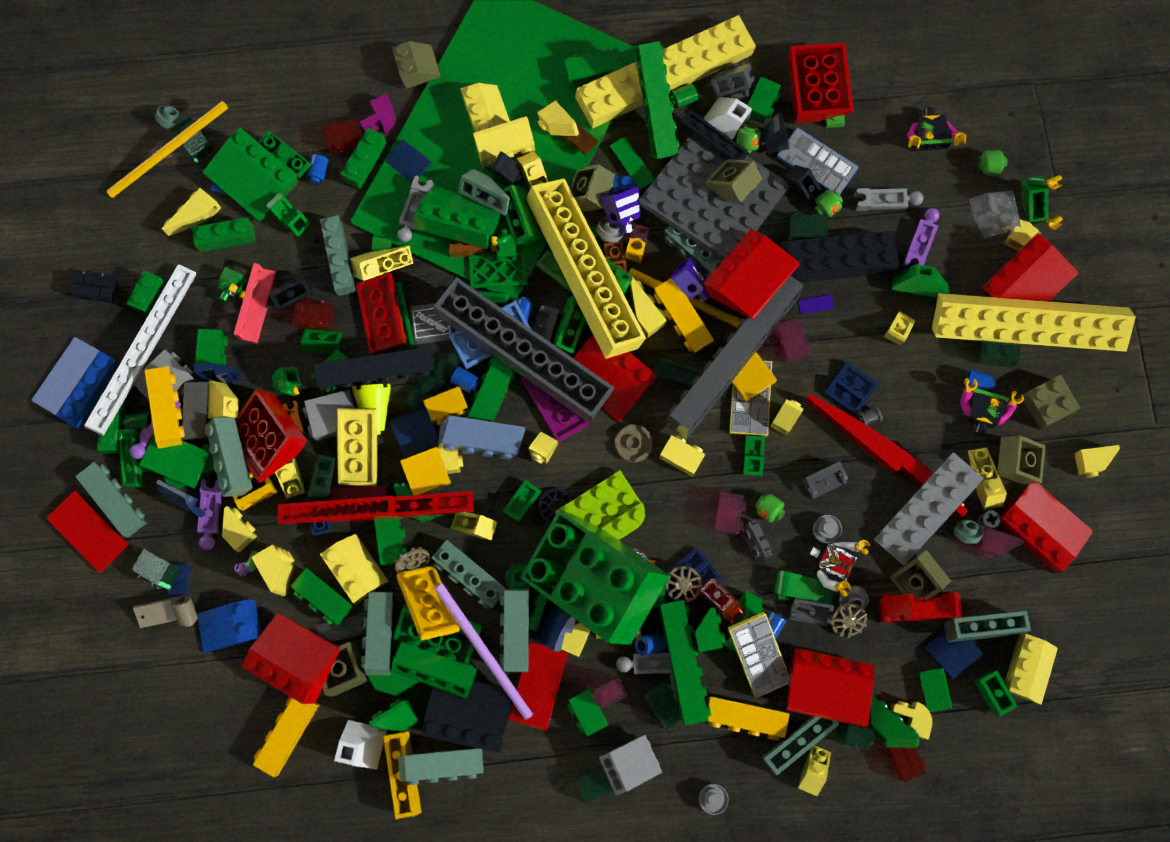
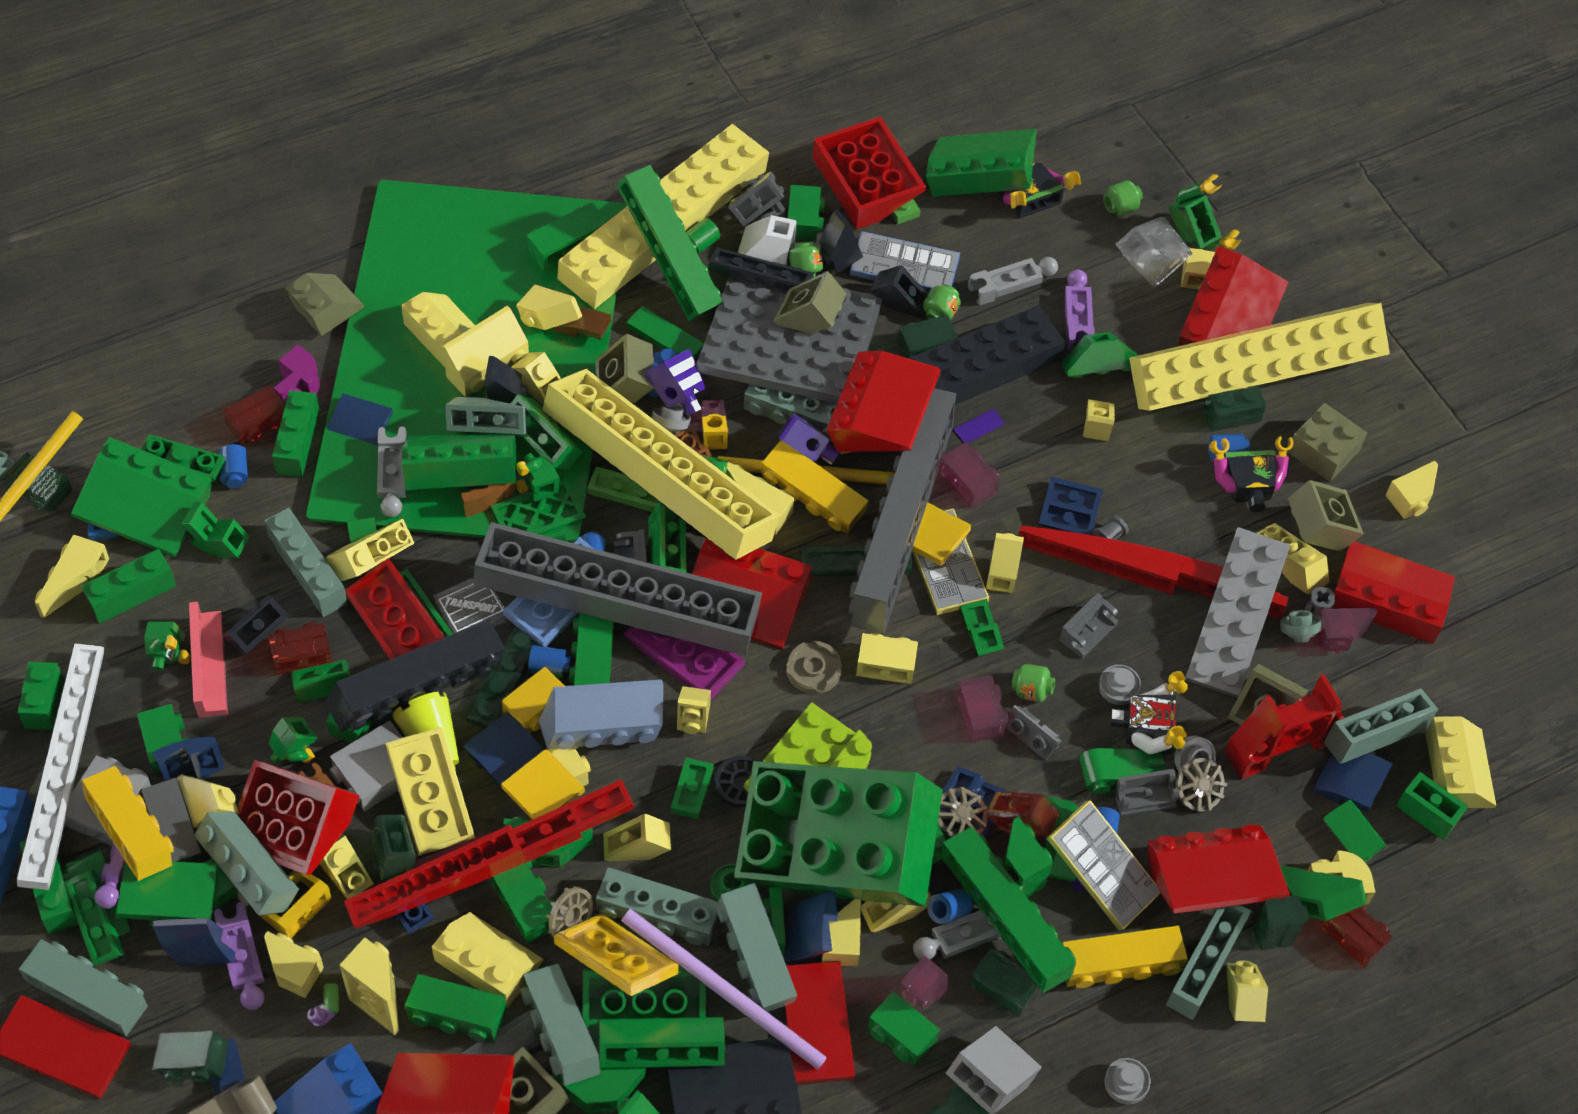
camera: 25 degrees left, 20 degrees down
none -> green slope [926,129,1037,197]

